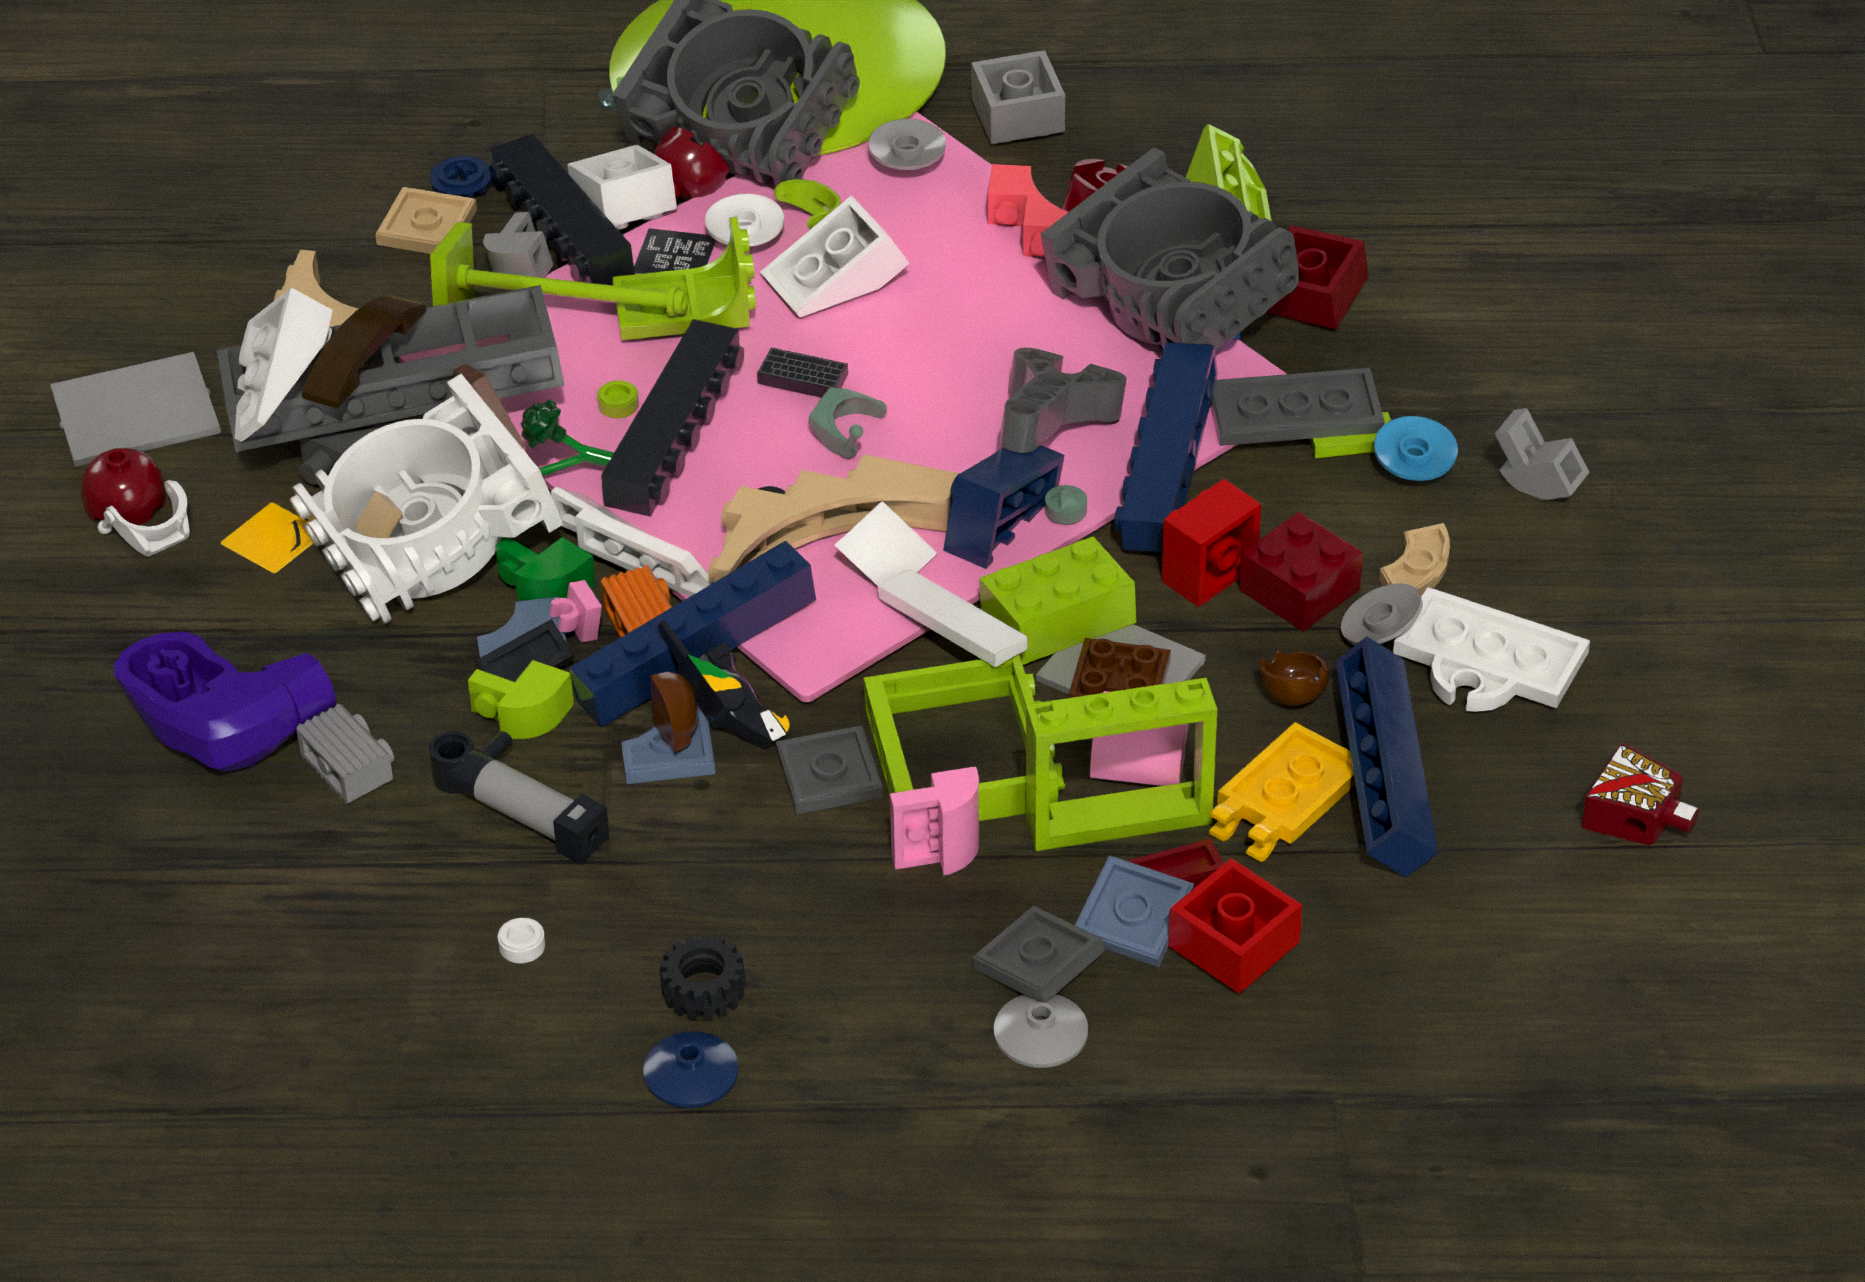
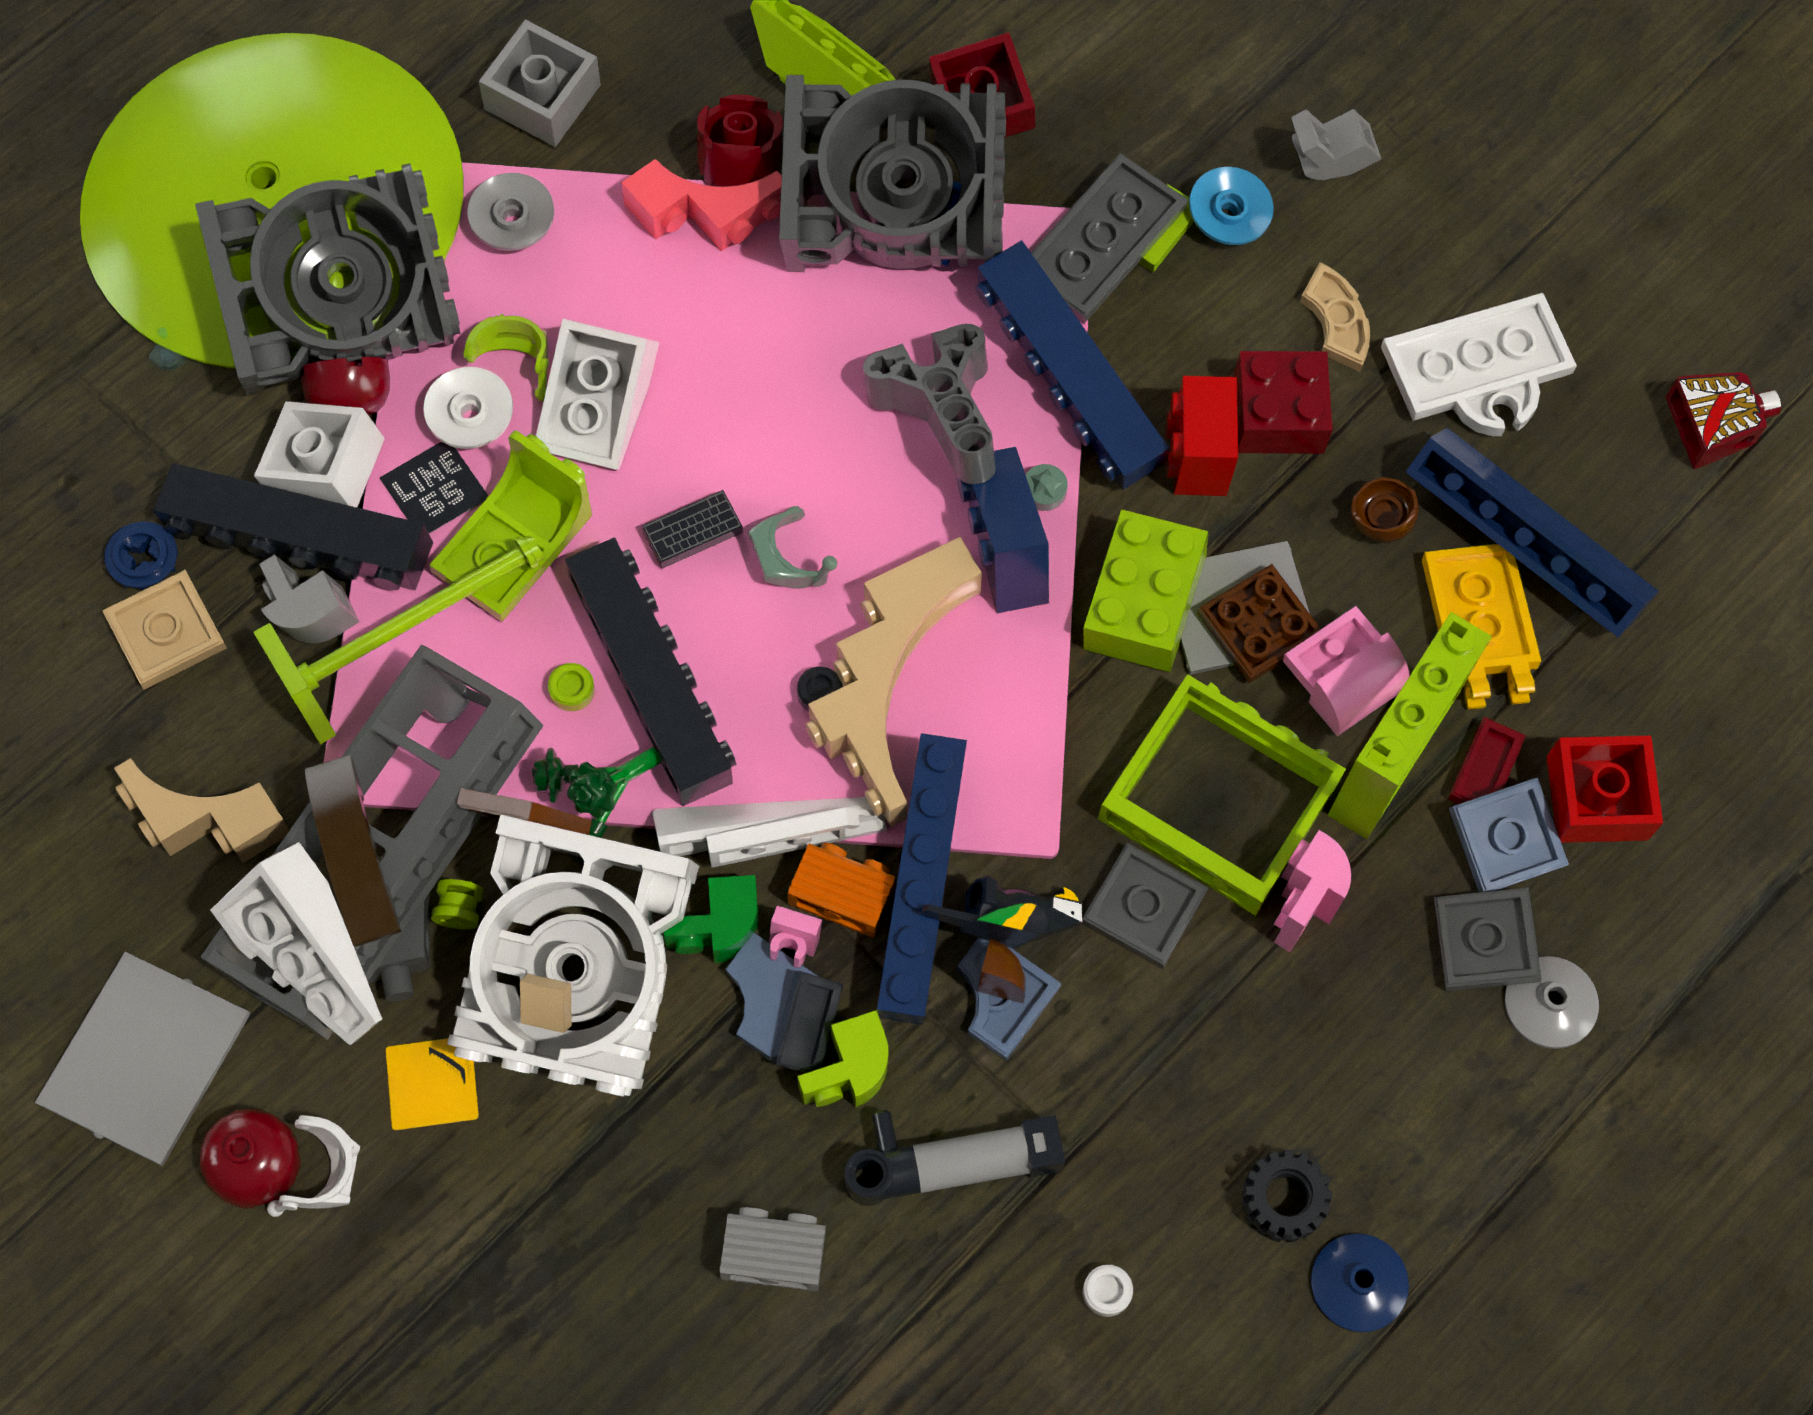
camera: 50 degrees left, 25 degrees up
dark purple piece [113,632,336,772] -> none
white sticker [834,501,938,586] -> none
white tile [878,569,1028,667] -> none
light grey dish [1341,583,1423,645] -> none

